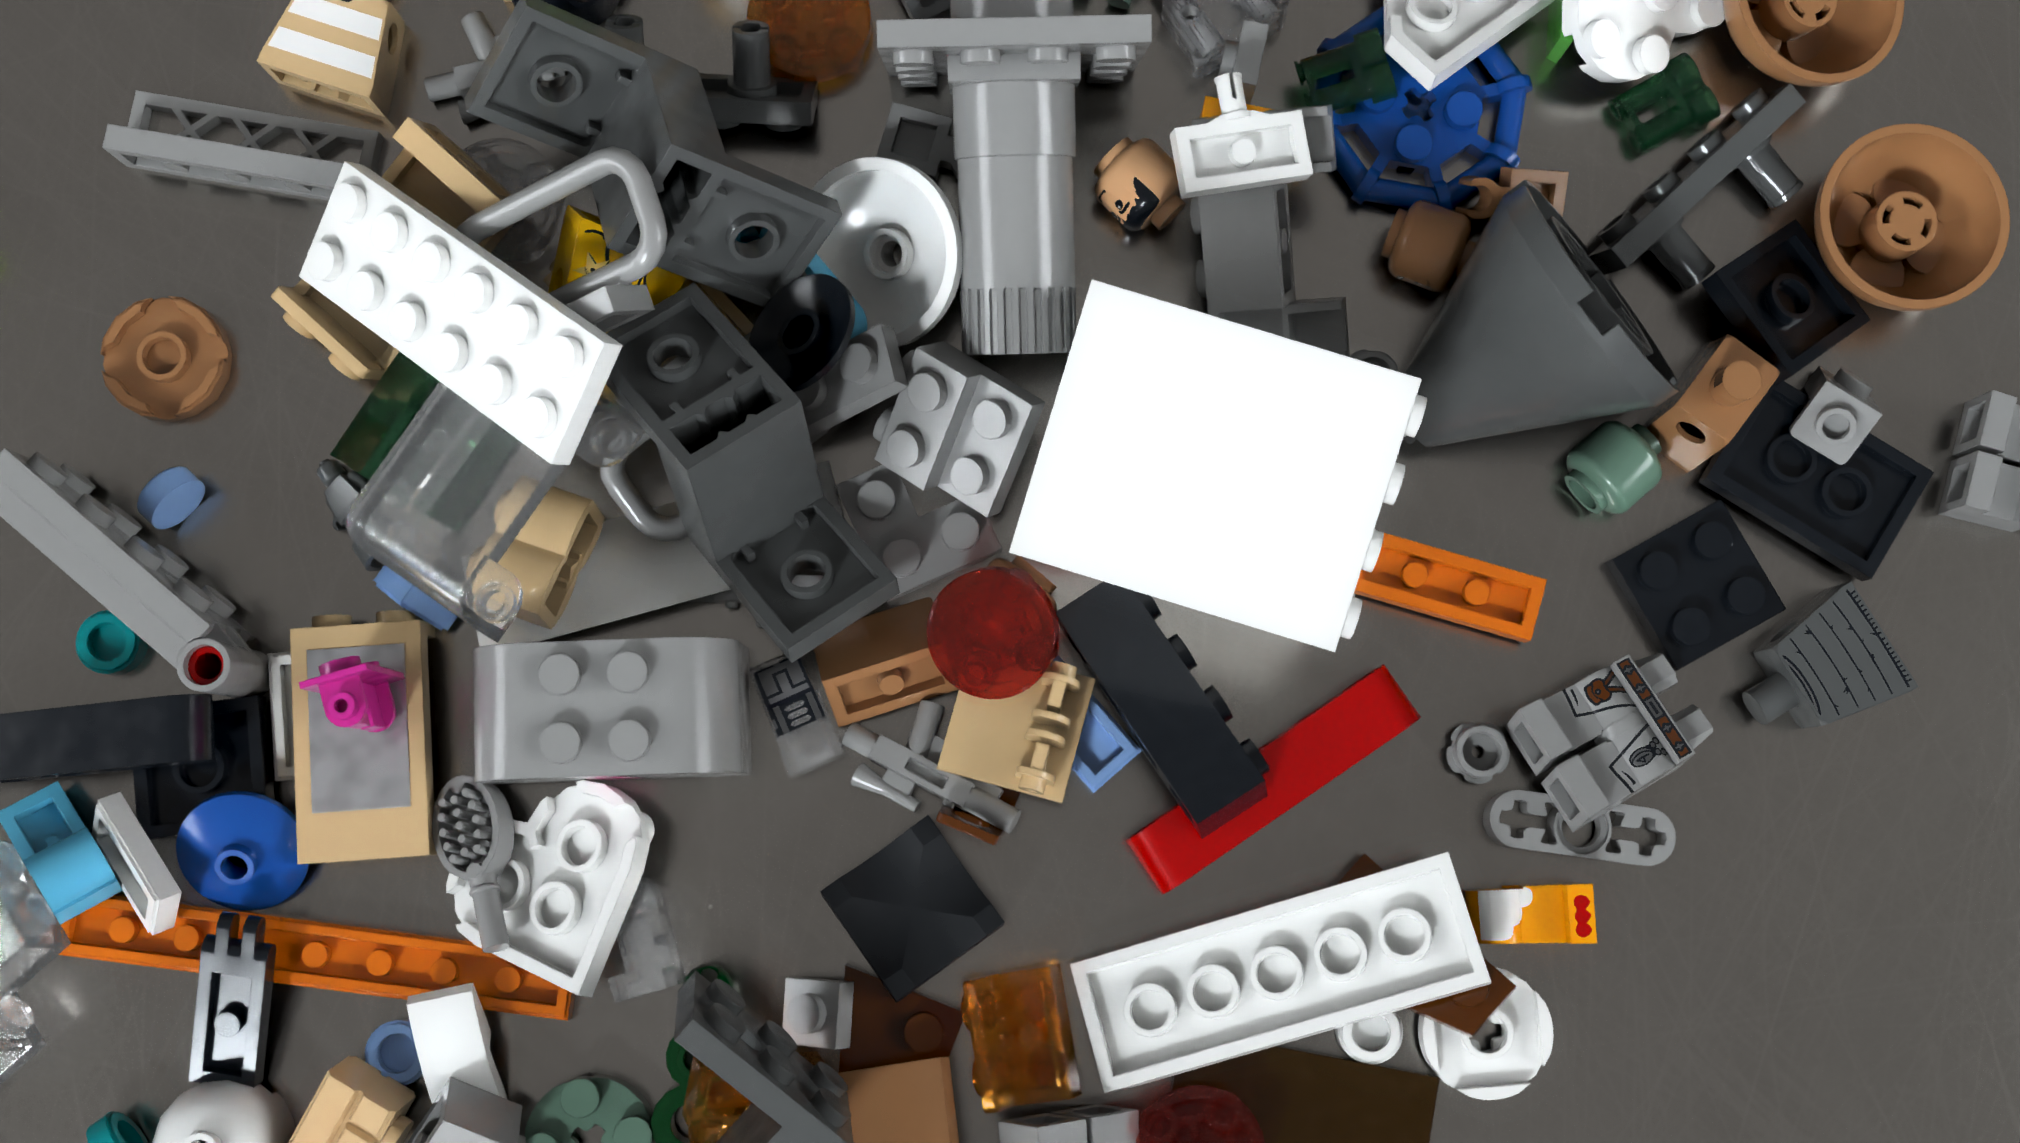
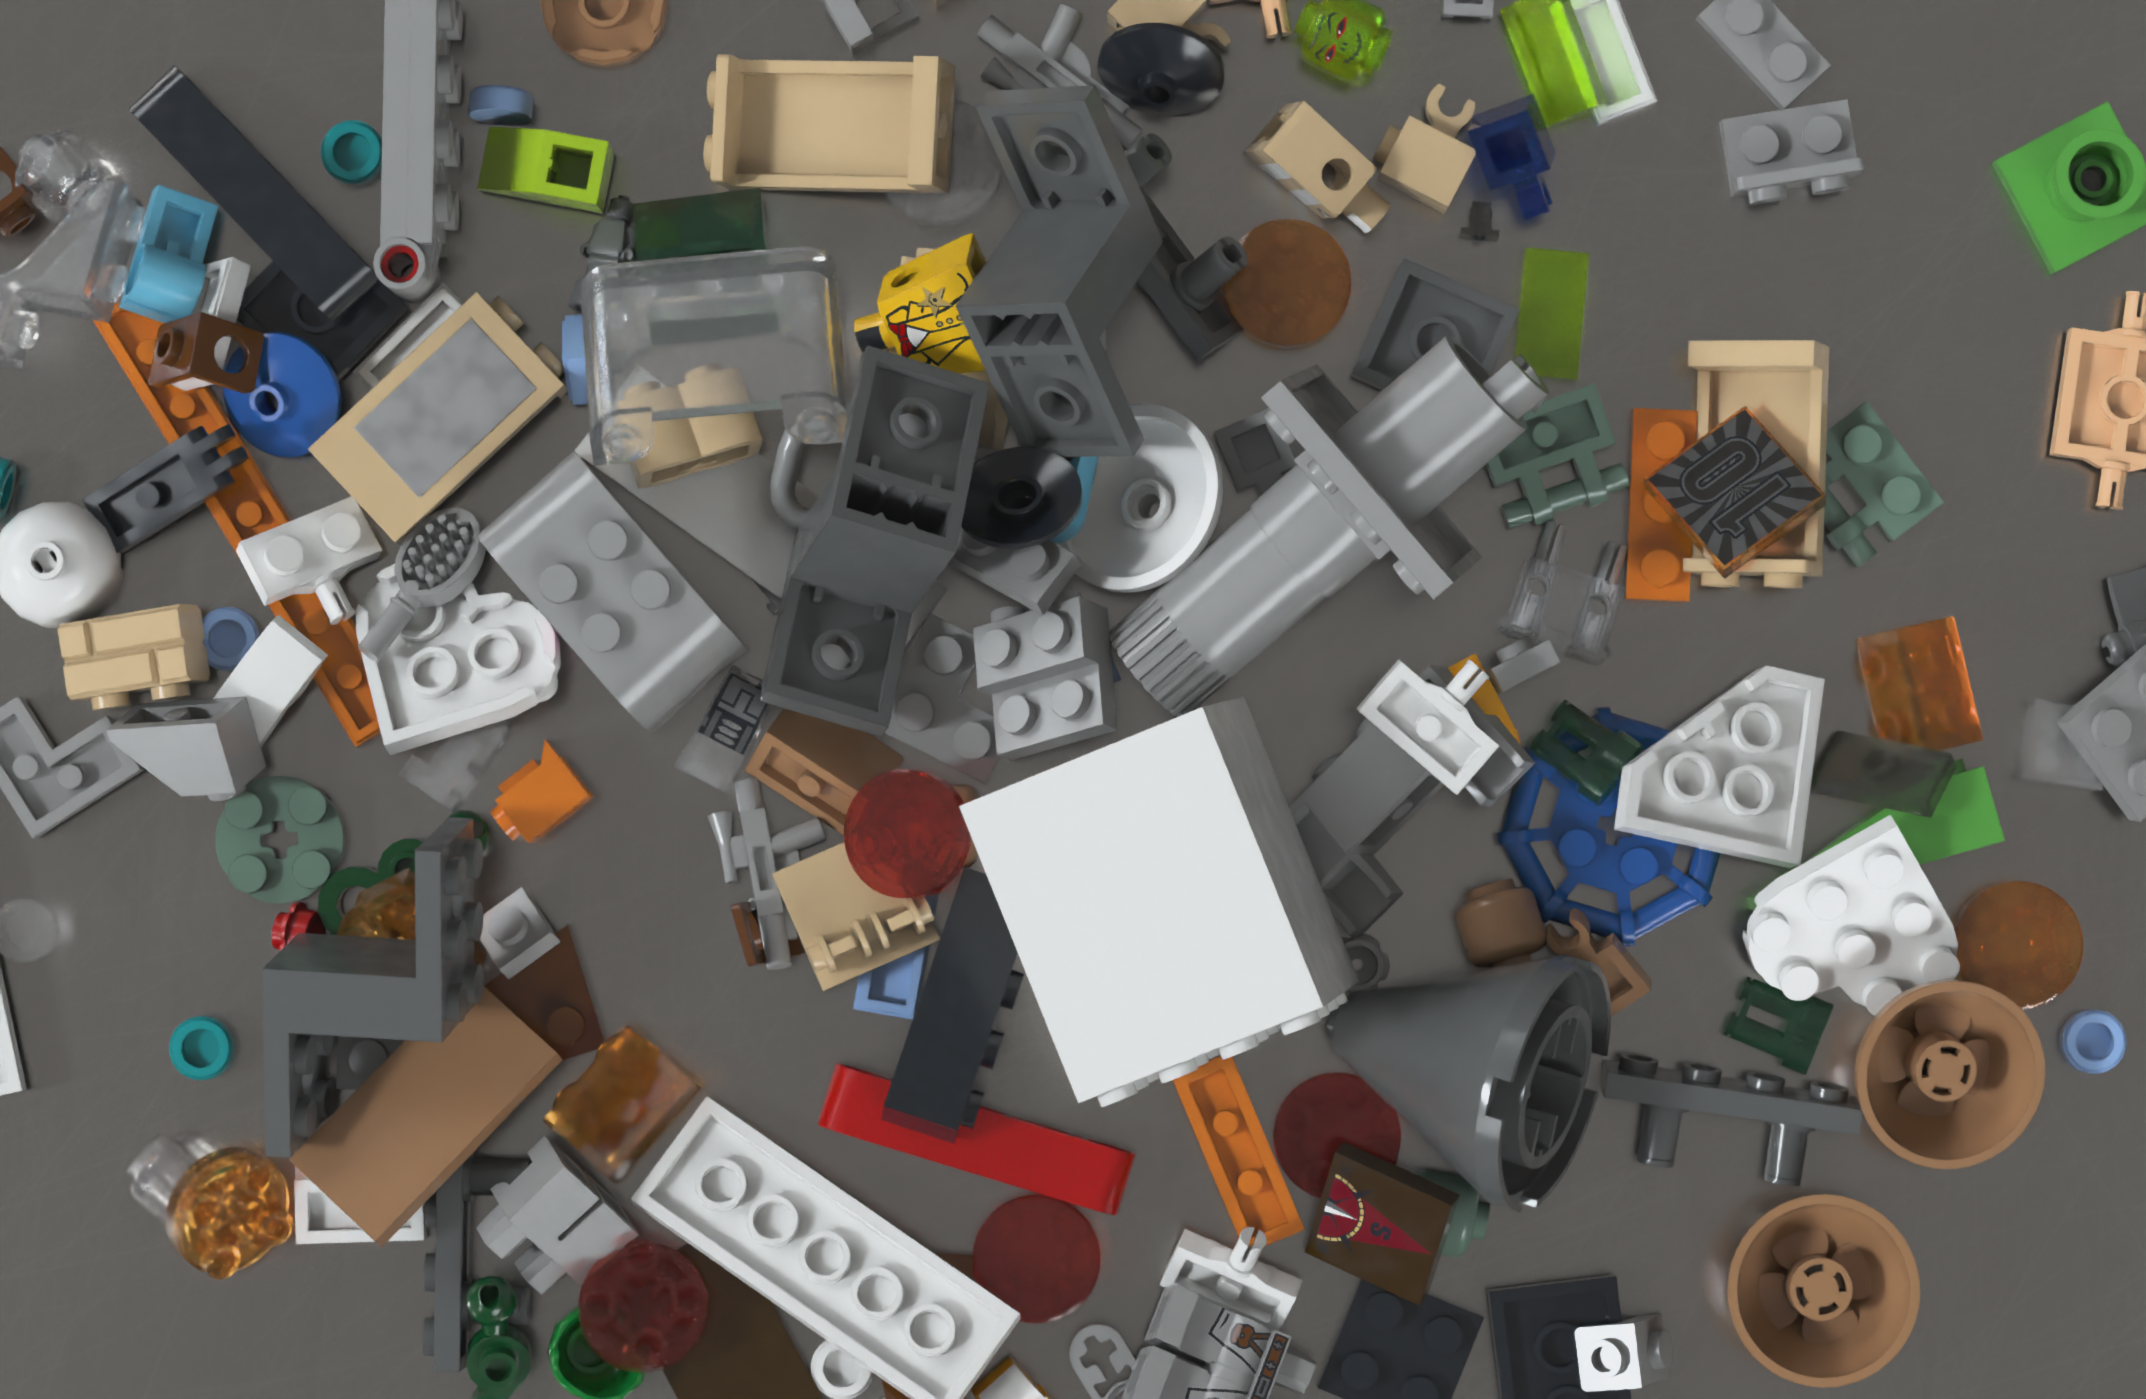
camera: 55 degrees right, 5 degrees up
white plate [299,161,623,465] -> none
dark pink hinge [299,656,405,732] -> none
light grey bar [457,146,668,333] -> none
black brick [820,815,1005,1003] -> none
light nougat head [1094,137,1186,231] -> none
light grey plate [1446,721,1510,784] -> none
medium nougat torso [1644,334,1780,473] -> none
black plate [1701,219,1870,386] -> none
none -> reddish brown bracket [148,312,264,394]
none -> white plate [236,496,382,625]
none -> lime slope [477,126,615,214]
none -> orange window [490,739,595,843]
none -> clear red tile [972,1194,1101,1323]
none -> white plate [1159,1227,1303,1331]
none -> clear red tile [1272,1072,1401,1198]
none -> dark brown tile [1305,1141,1460,1306]

